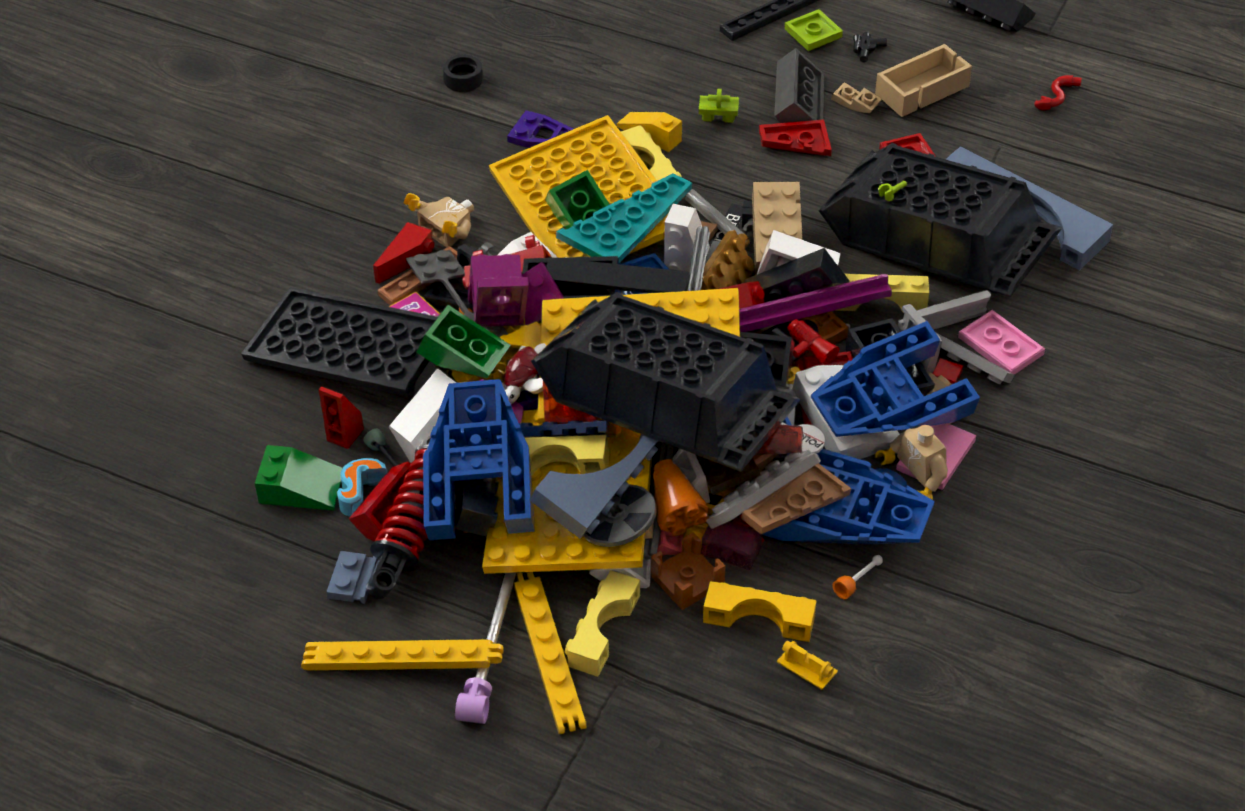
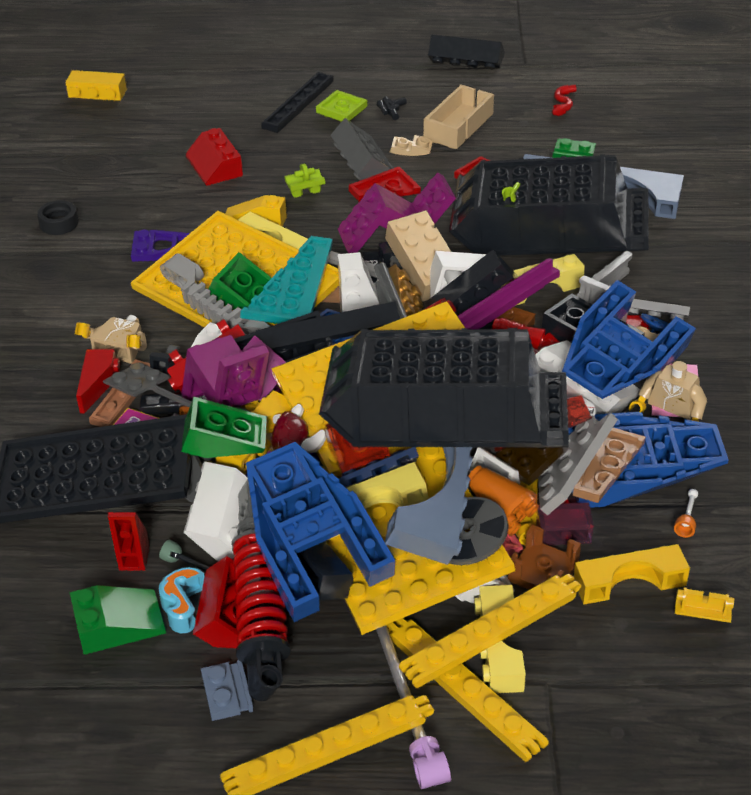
camera: 25 degrees left, 5 degrees down
bright pink tile [958,310,1045,375] -> none
none -> light grey piece [160,253,270,334]
none -> red slope [186,128,243,186]
none -> magenta bracket [338,172,456,253]
none -> yellow hinge [399,574,581,688]
none -> green plate [553,138,596,158]
none -> blue dish [640,313,669,334]

